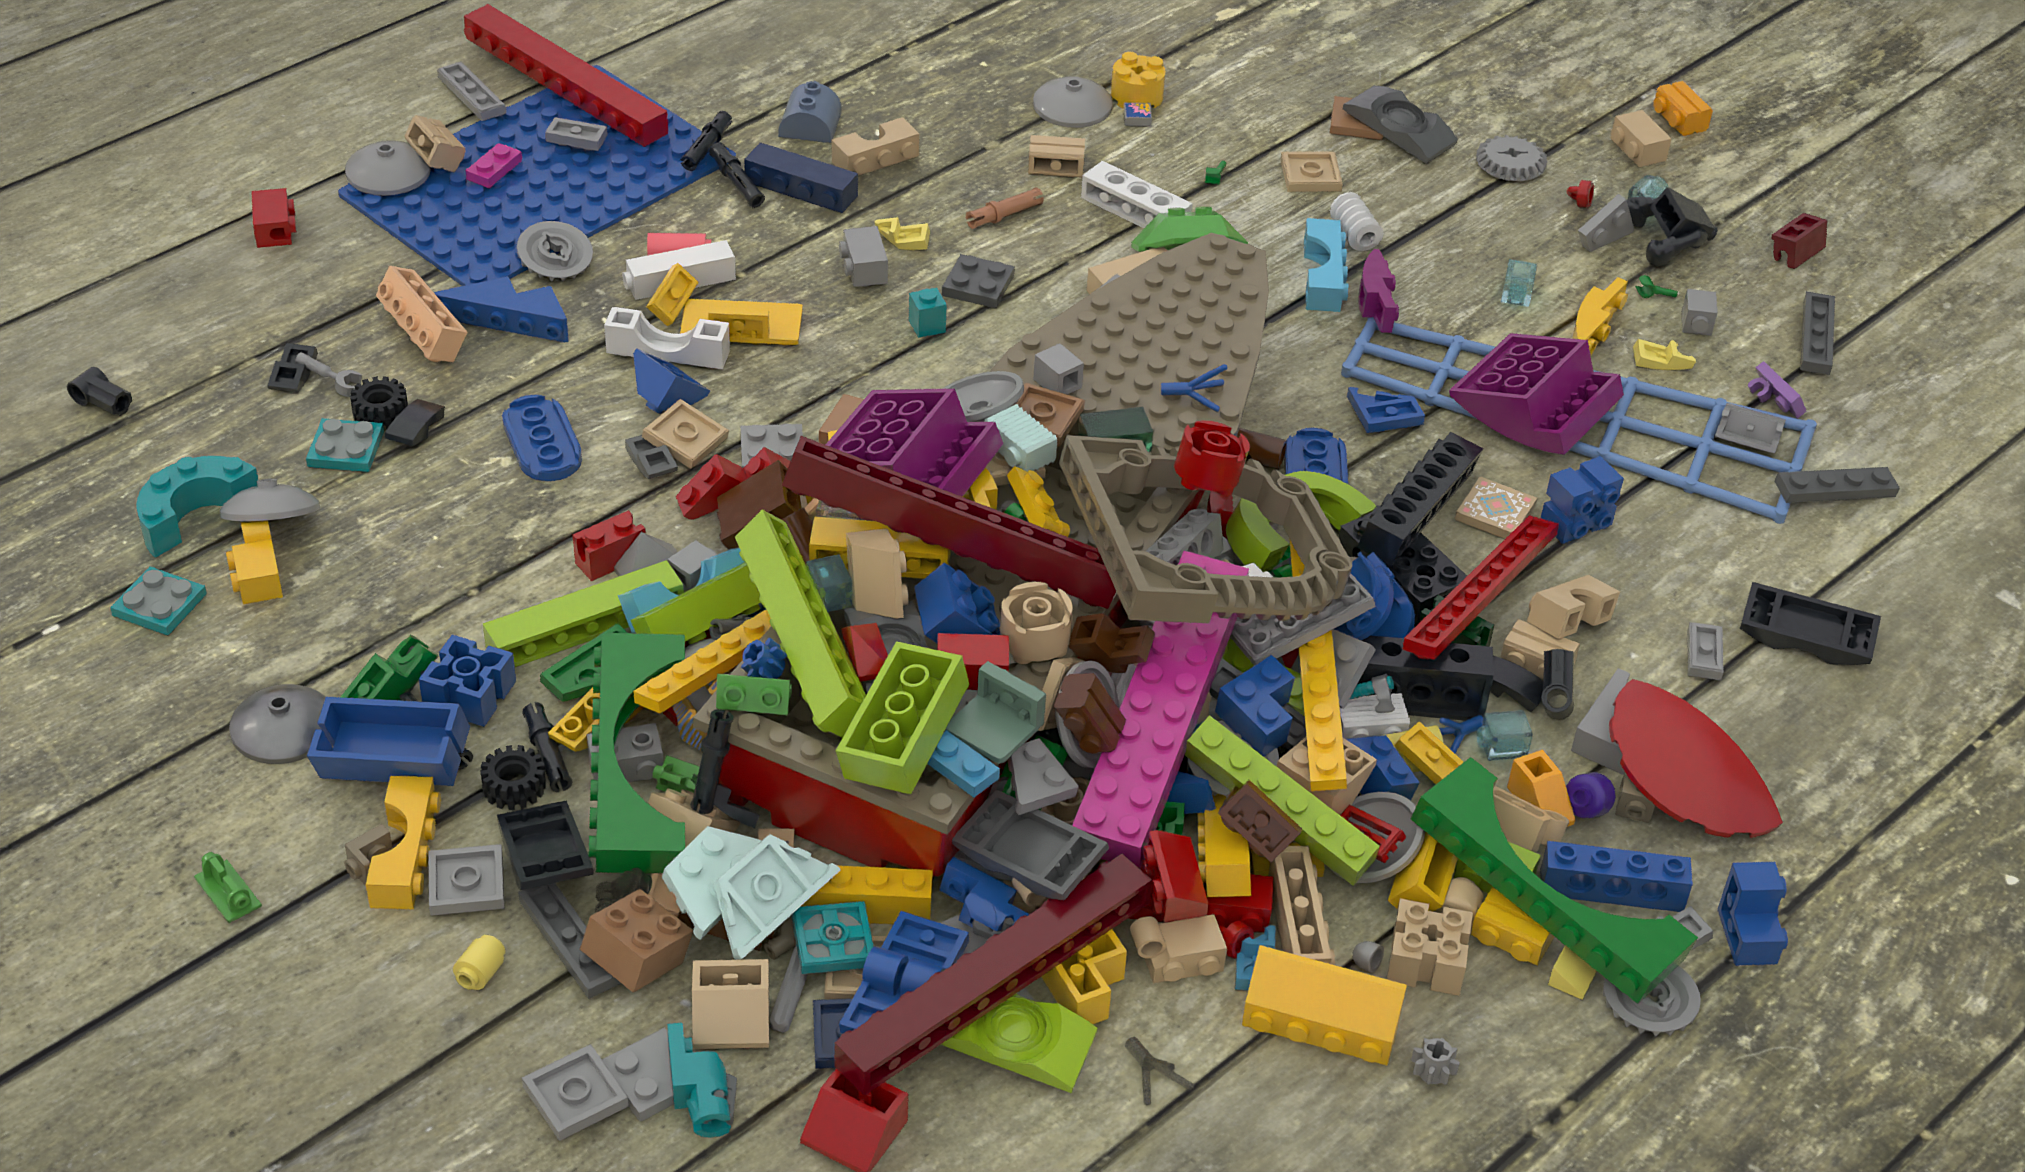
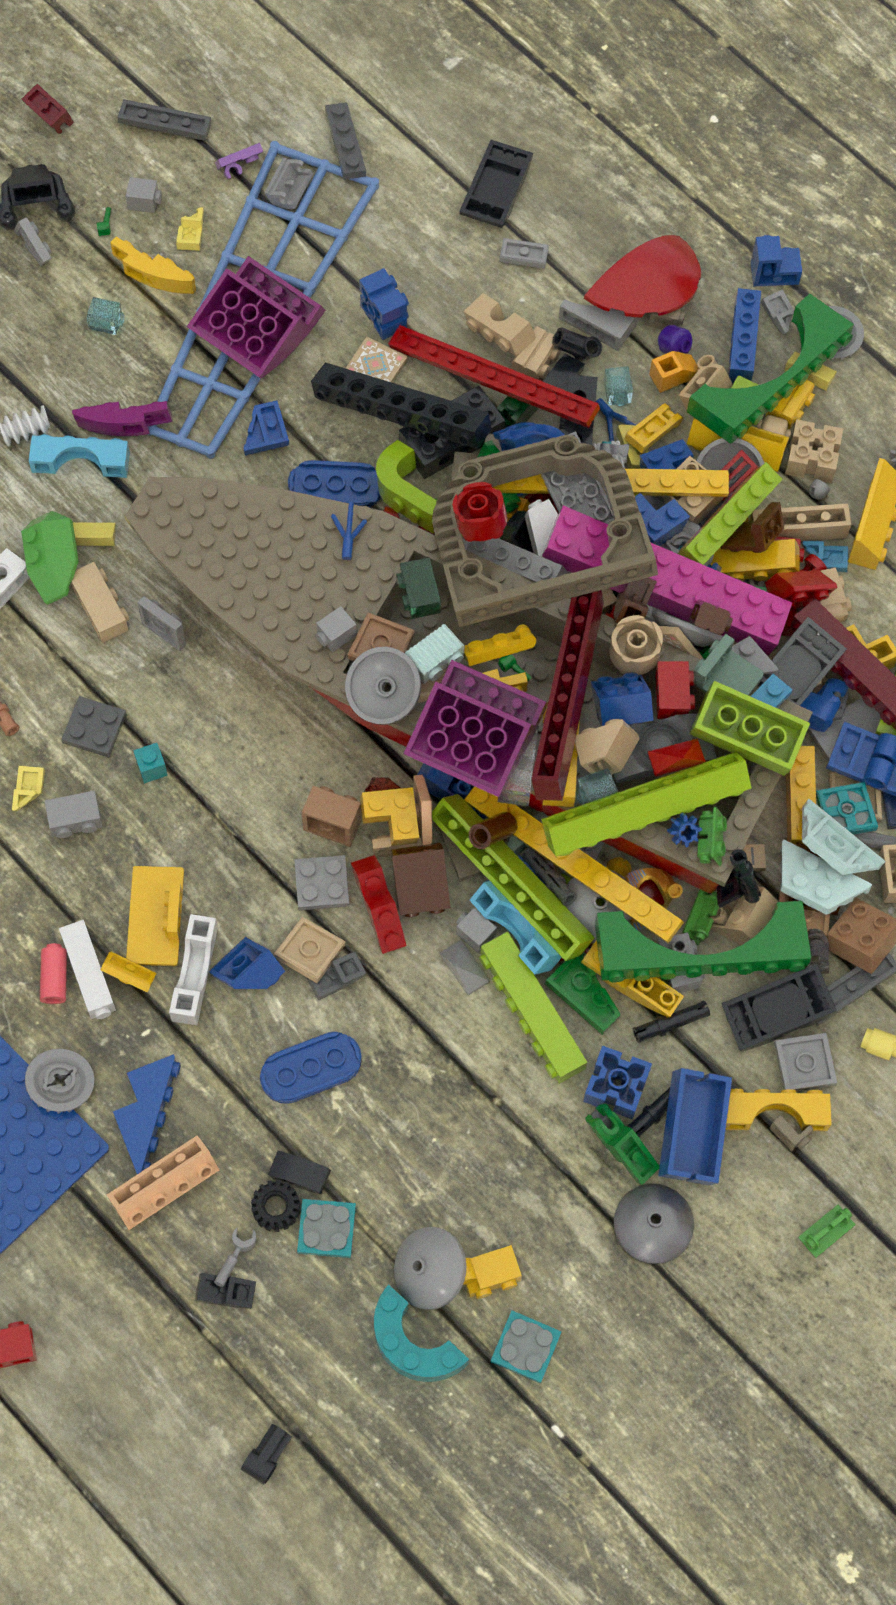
camera: 90 degrees left, 25 degrees up
black tyre [480,745,546,810] -> none
red brick [572,510,646,581] -> none

